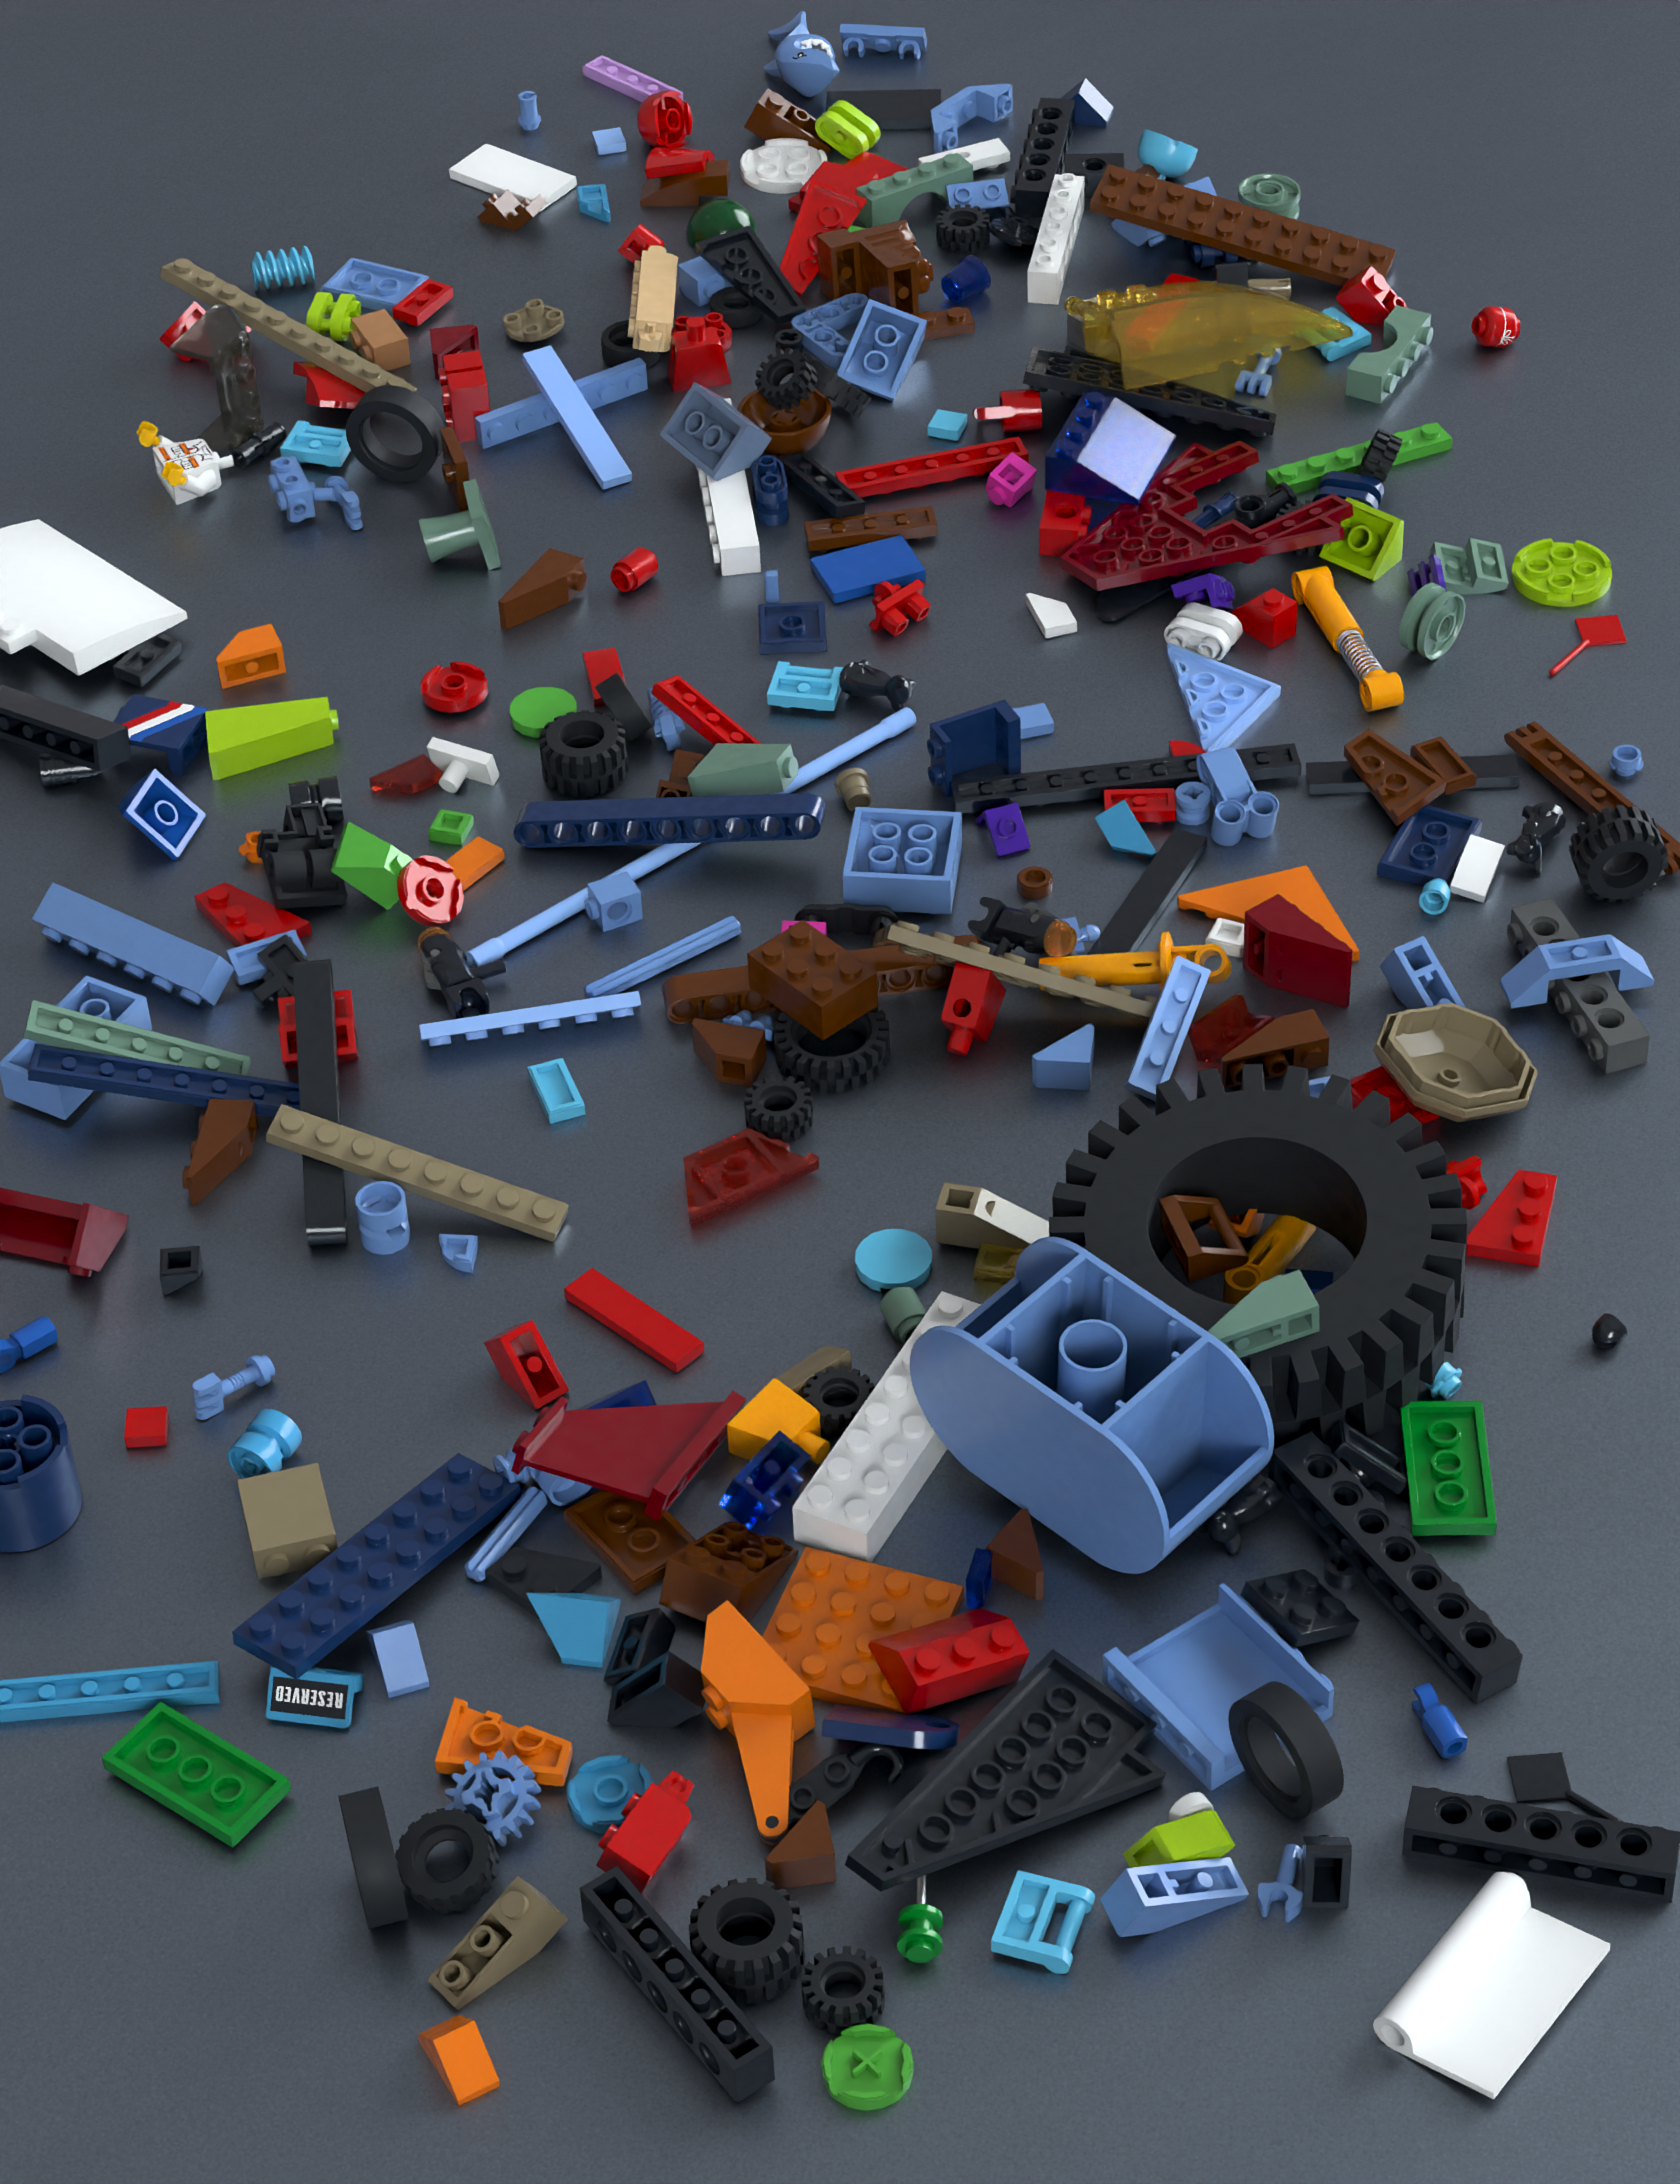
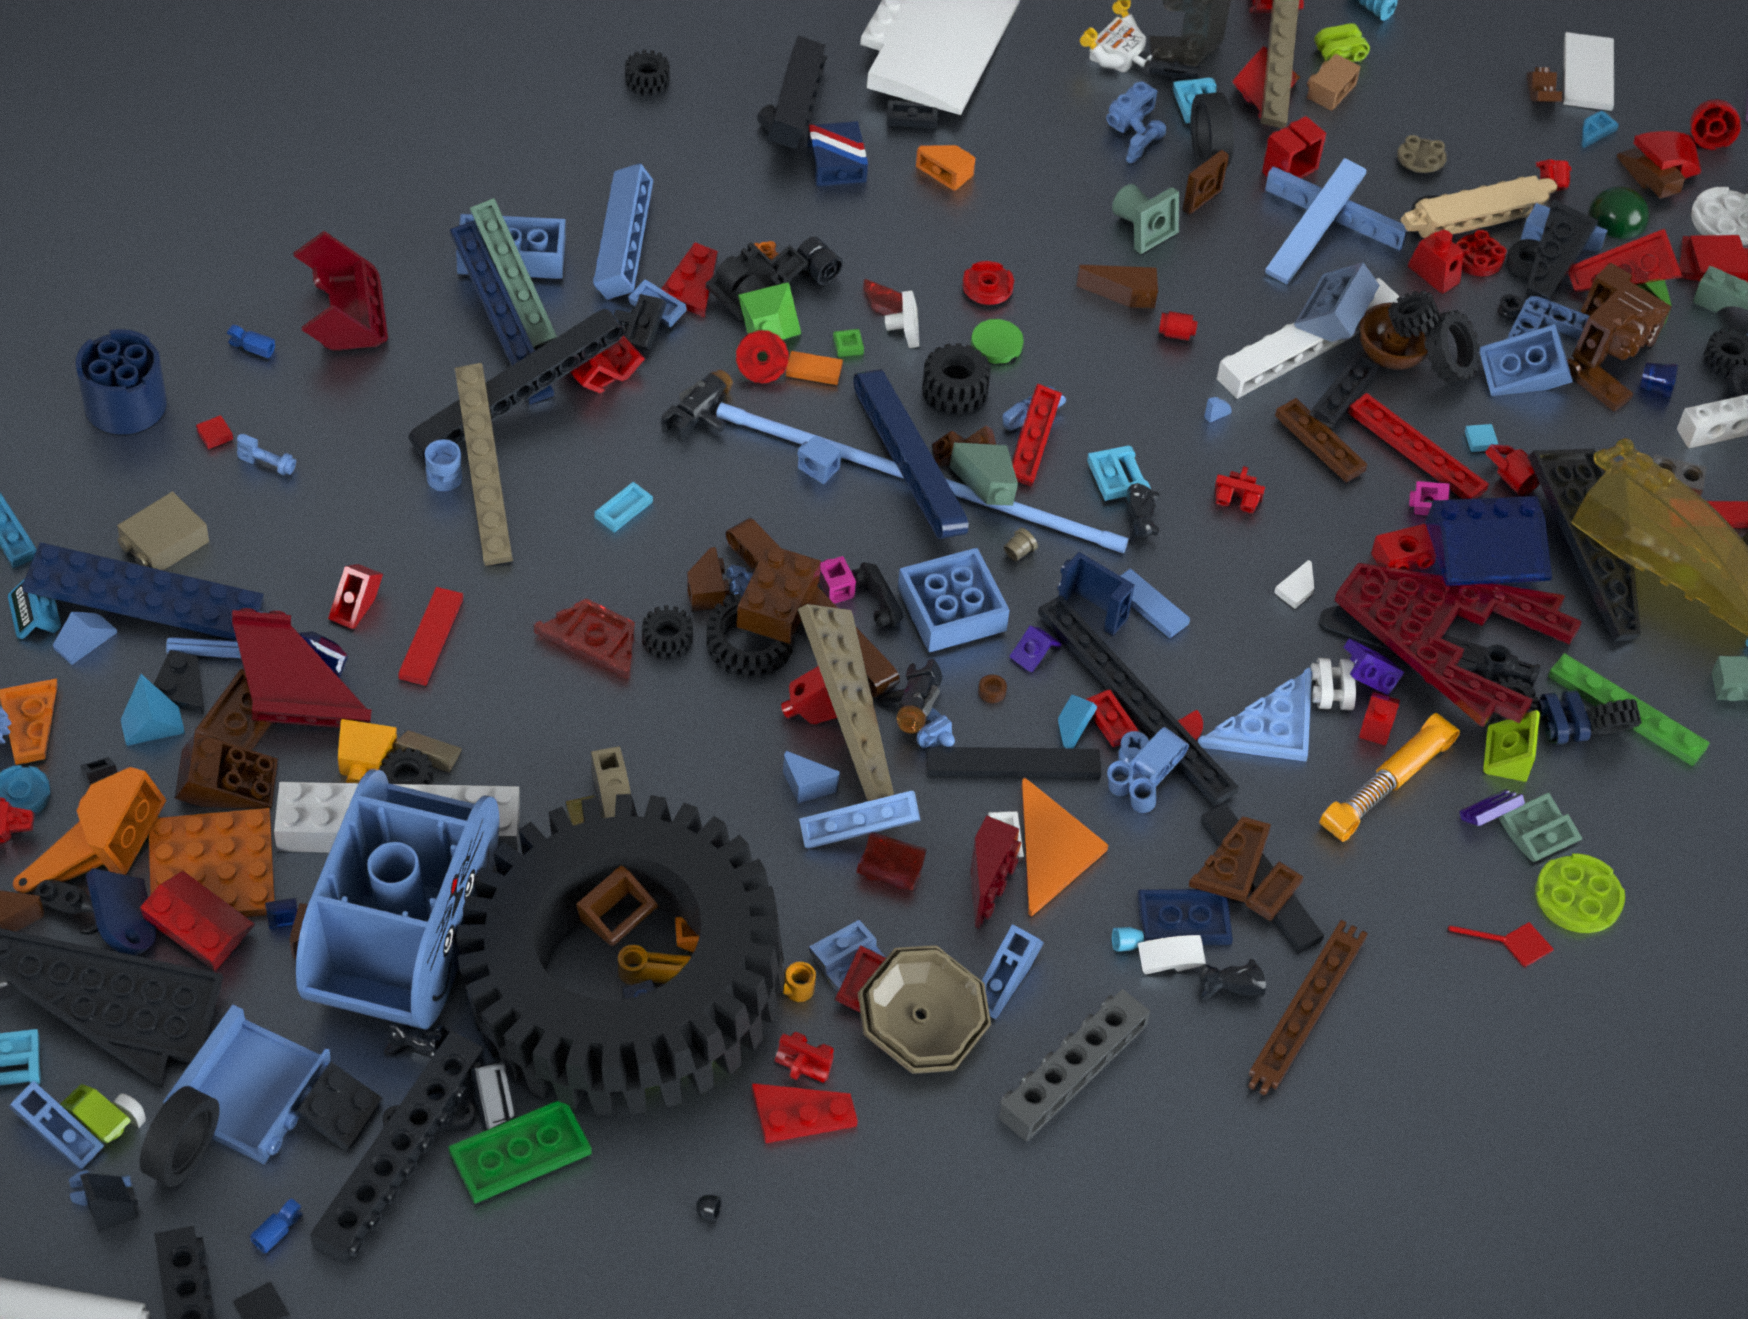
camera: 55 degrees right, 10 degrees up
blue slope [117,768,206,861] -> none
black slope [159,1246,203,1295] -> none
reddish brown slope [182,1099,259,1205] -> none
lime slope [205,697,339,780] -> none
dark azure wheel [227,1409,302,1479] -> none
medium blue tile [321,257,429,314] -> none
red plate [392,279,453,326] -> none
light blue plate [419,991,641,1047] -> none
dark red slope [429,324,480,380] -> none
medium blue tile [439,1234,479,1273] -> none
medium blue pin [518,91,541,131] -> none
red slope [582,647,625,706] -> none
medium blue axle [583,916,741,999] -> none
light blue tile [592,127,627,155] -> none
black tyre [595,673,653,741] -> none
black slope [603,1607,675,1686] -> none
clear blue brick [718,1430,811,1530] -> none
dark blue brick [751,455,789,526] -> none
dark blue tile [758,601,827,654] -> none
blue tile [810,535,926,604] -> none
medium azure tile [855,1229,932,1292] -> none
sand green brick [880,1287,927,1345] -> none
light orange piece [1038,931,1232,991] -> none
dark blue axle [1191,492,1239,529] -> none
sand green slope [1207,1270,1319,1358] -> none
reddish brown slope [1220,1009,1330,1089] -> none
medium blue hinge [1235,340,1282,396] -> none
sand green wheel [1399,583,1466,660] -> none
medium azure plate [1425,1362,1462,1399] -> none
medium blue slope [1500,934,1654,1009] -> none
black tyre [1569,805,1669,903] -> none
medium blue plate [1609,744,1644,776] -> none

